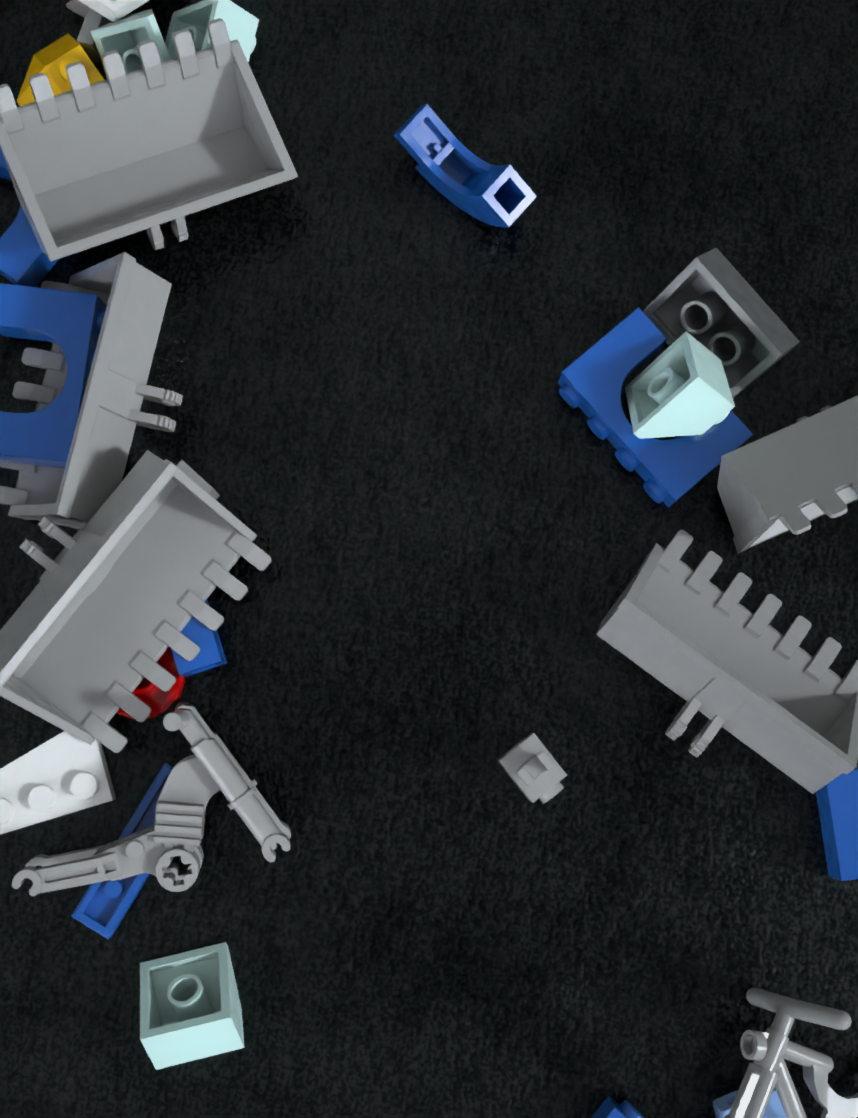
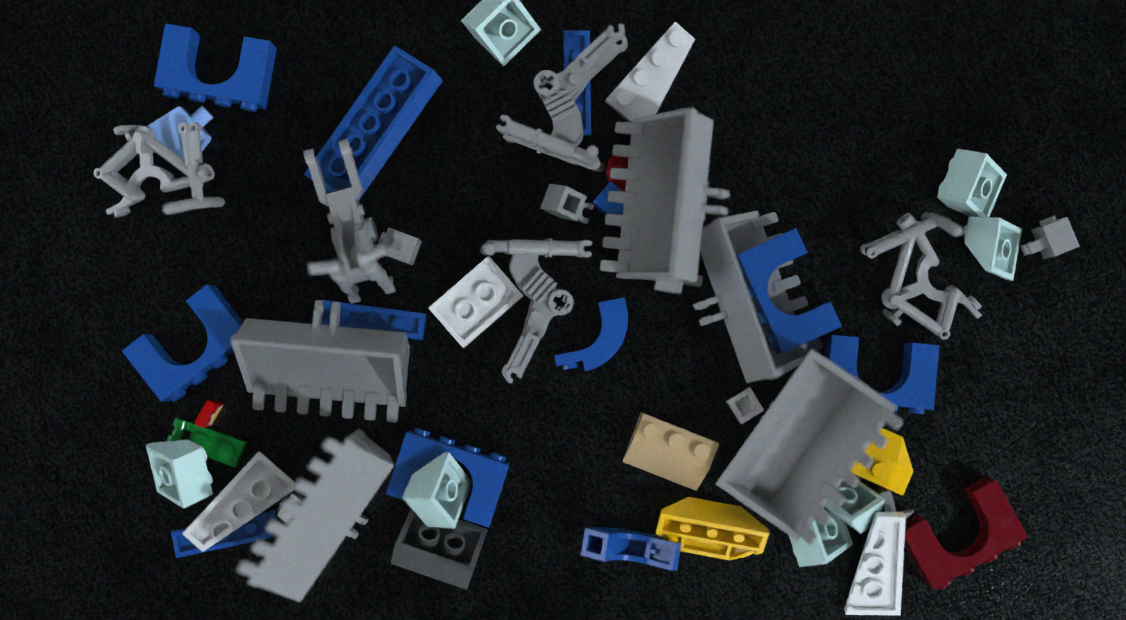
camera: 150 degrees right, 5 degrees up
none -> blue arch [304,46,443,201]
none -> light grey piece [304,139,396,304]
none -> blue tile [321,300,427,340]
none -> white plate [429,256,523,348]
none -> light grey piece [480,238,592,383]
none -> light grey brick [540,184,594,224]
none -> blue arch [555,297,628,371]
none -> tan slope [622,412,719,491]
none -> yellow wedge [656,497,769,560]
none -> white plate [726,387,764,424]

